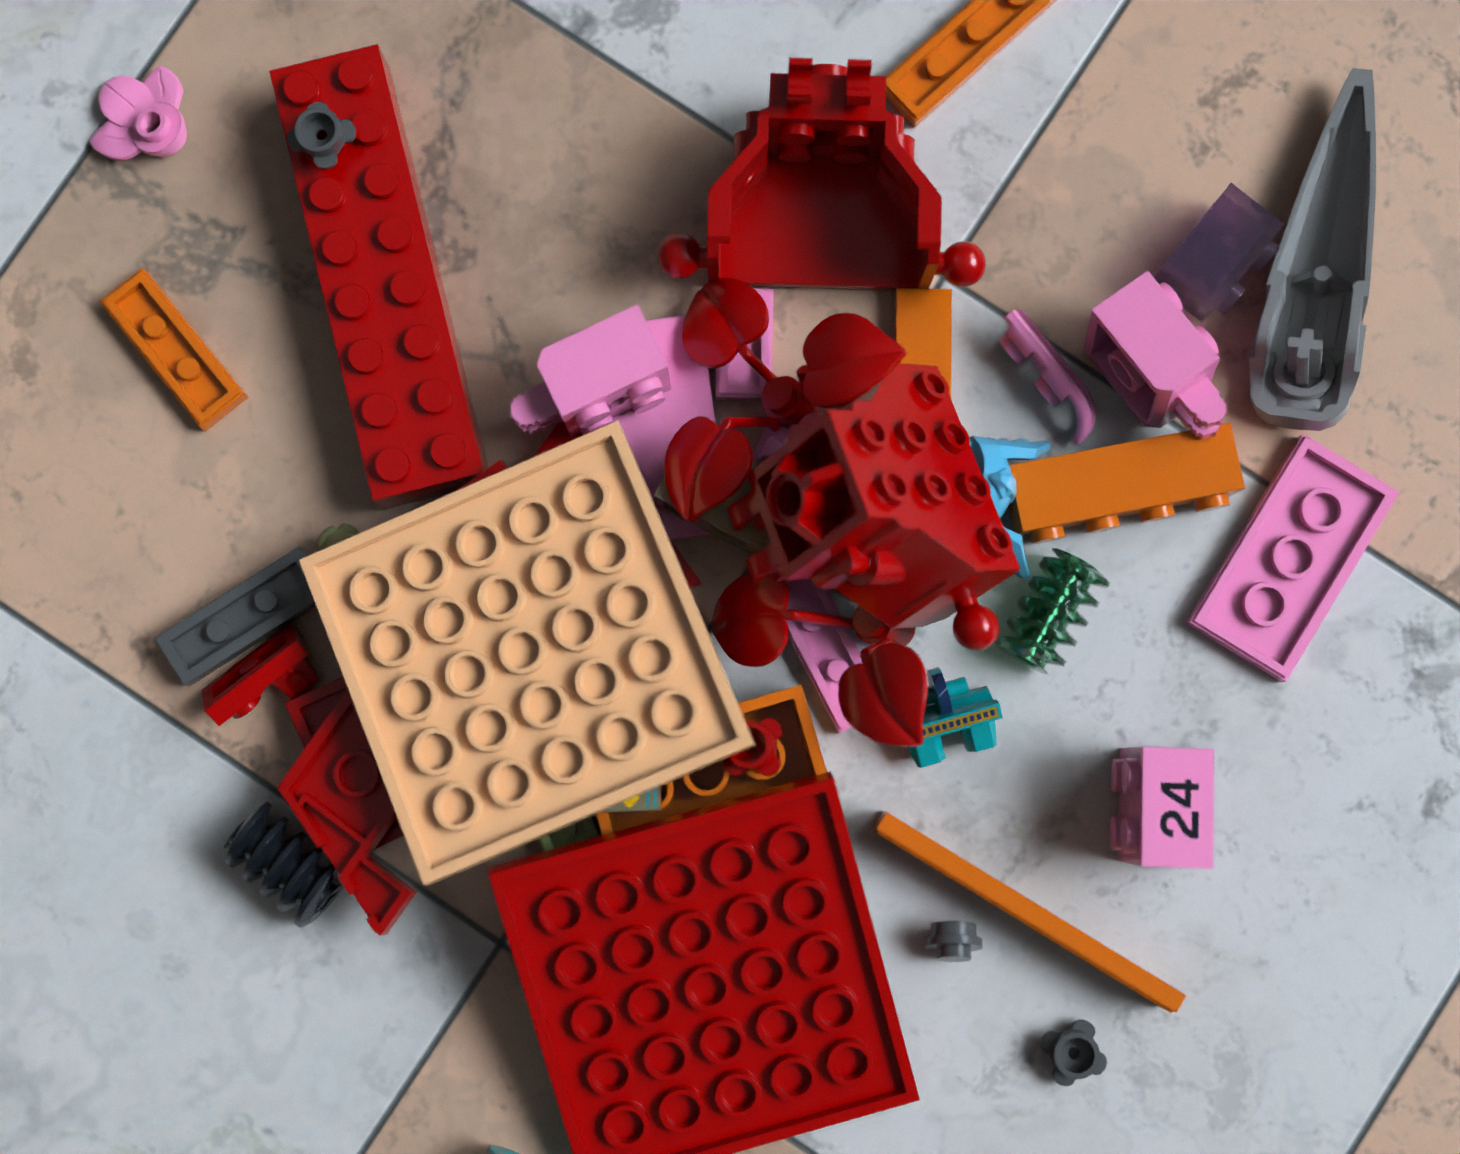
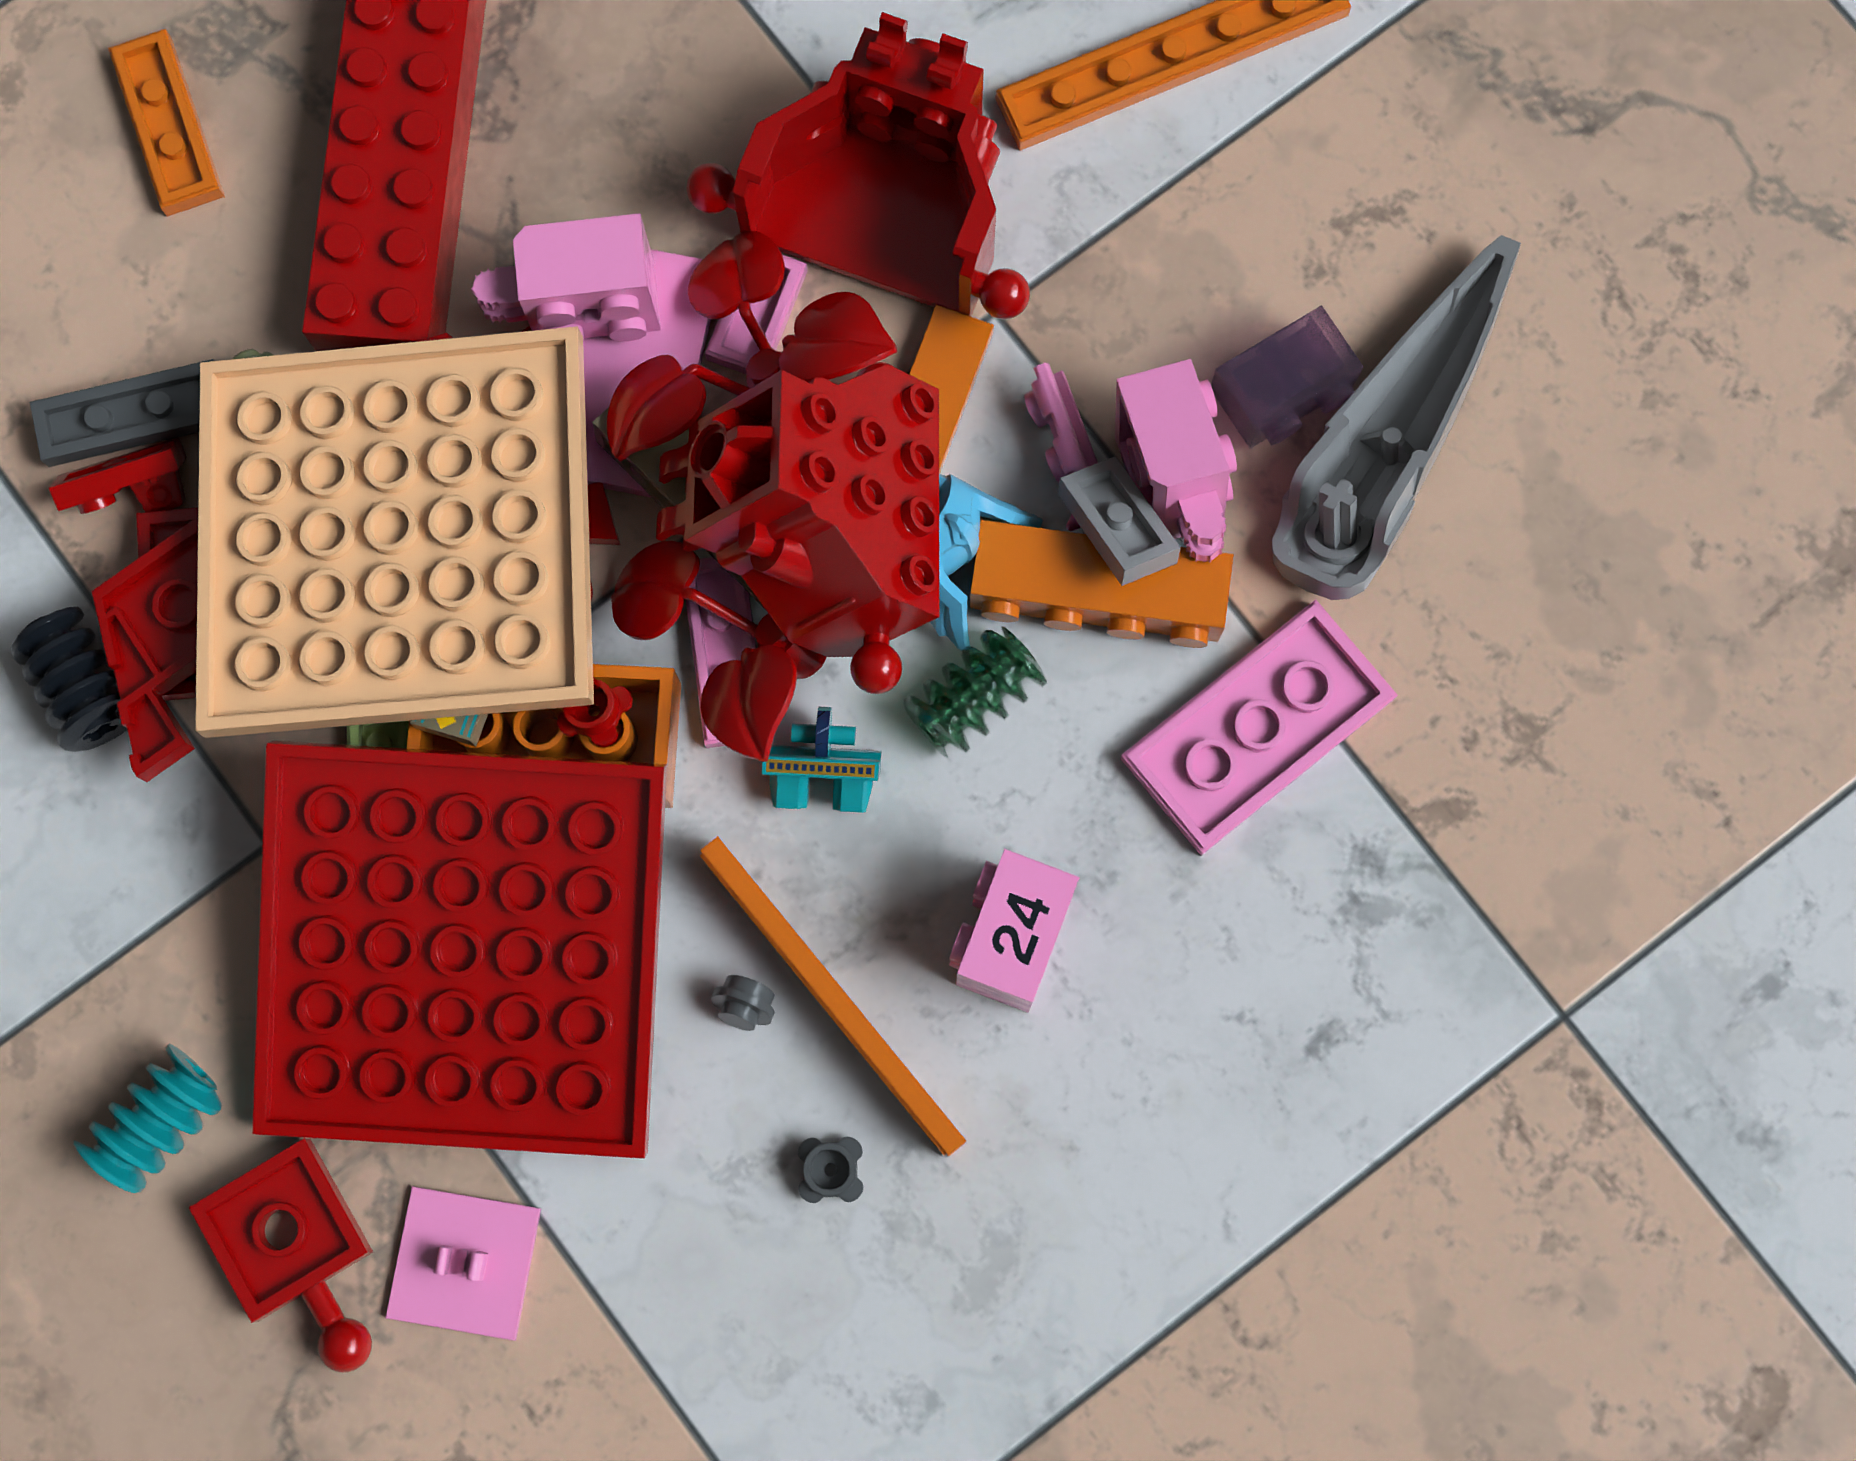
camera: 20 degrees right, 5 degrees down
none -> light grey plate [1058,456,1180,586]

